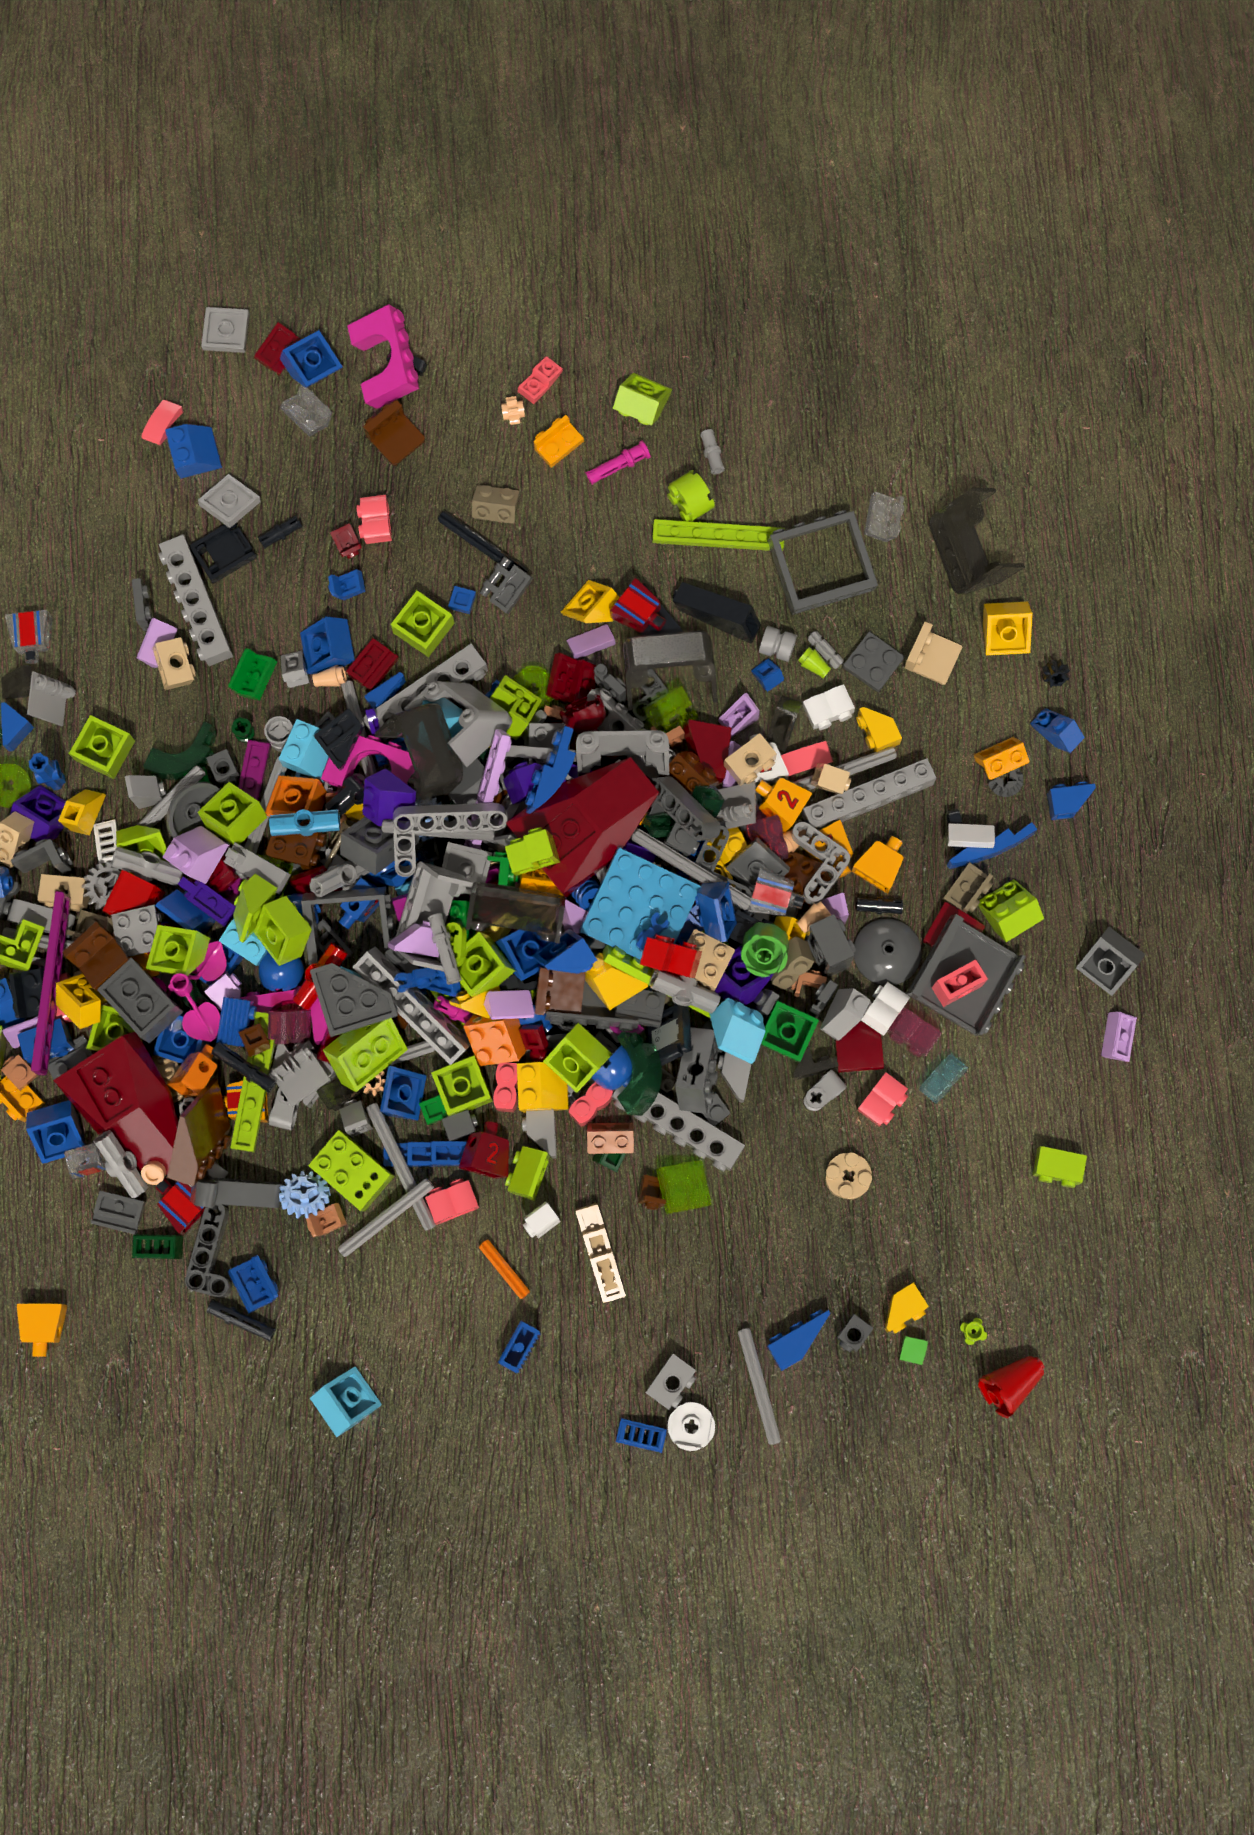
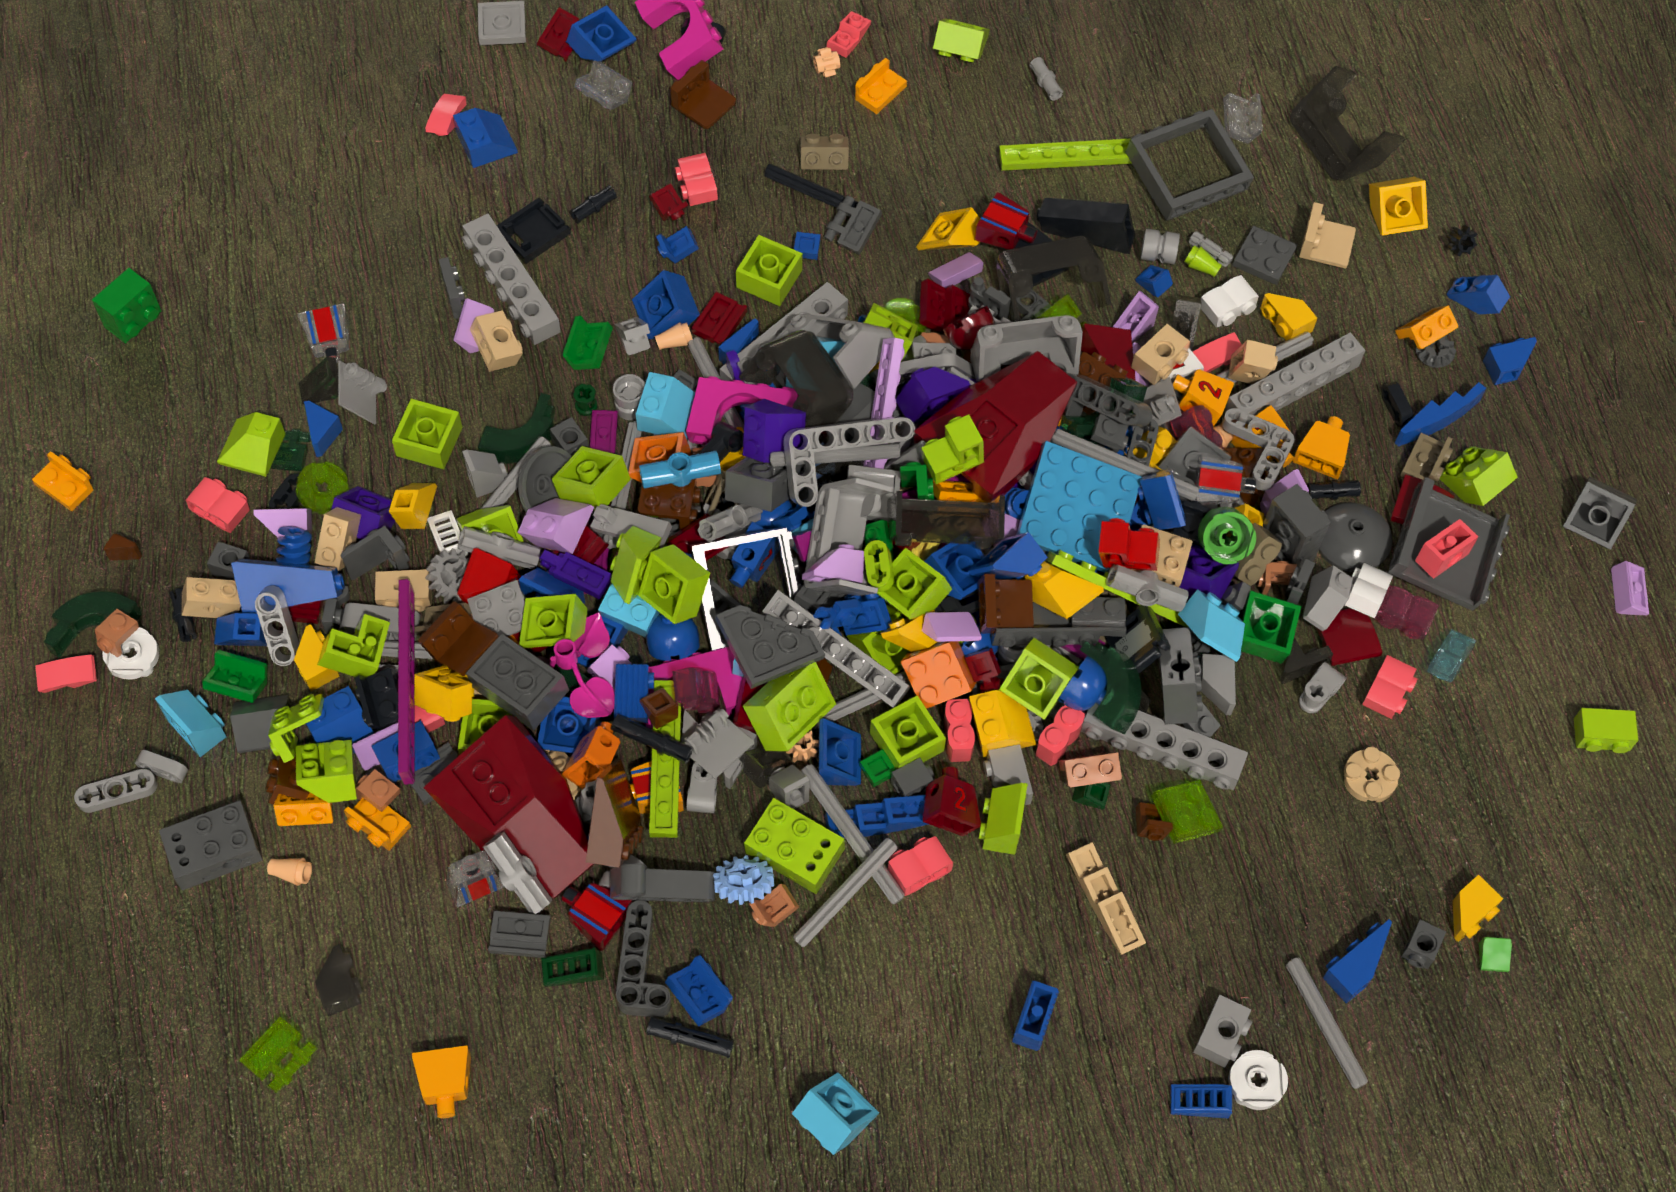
camera: 15 degrees left, 15 degrees down
blue slope [26,1100,87,1164] -> none
blue piece [29,753,66,790] -> none
light nougat tile [141,1161,166,1185] -> none
light grey plate [198,474,261,528] -> none
red piece [293,942,347,1011] -> none
black wing [313,708,364,771] -> none
light grey pin [428,913,462,985] -> none
dark pink pin [434,996,473,1024] -> none
orange axle [479,1240,530,1299] -> none
white brick [523,1201,561,1239] -> none
blue slope [525,726,576,814] -> none
dark pink pin [585,440,651,485] -> none
blue plate [635,912,670,952] -> none
lime brick [667,470,715,522] -> none
light nougat cone [796,901,831,933] -> none
white slope [948,823,995,848] -> none
lime plate [960,1318,987,1345] -> none
red cone [978,1356,1044,1418] -> none

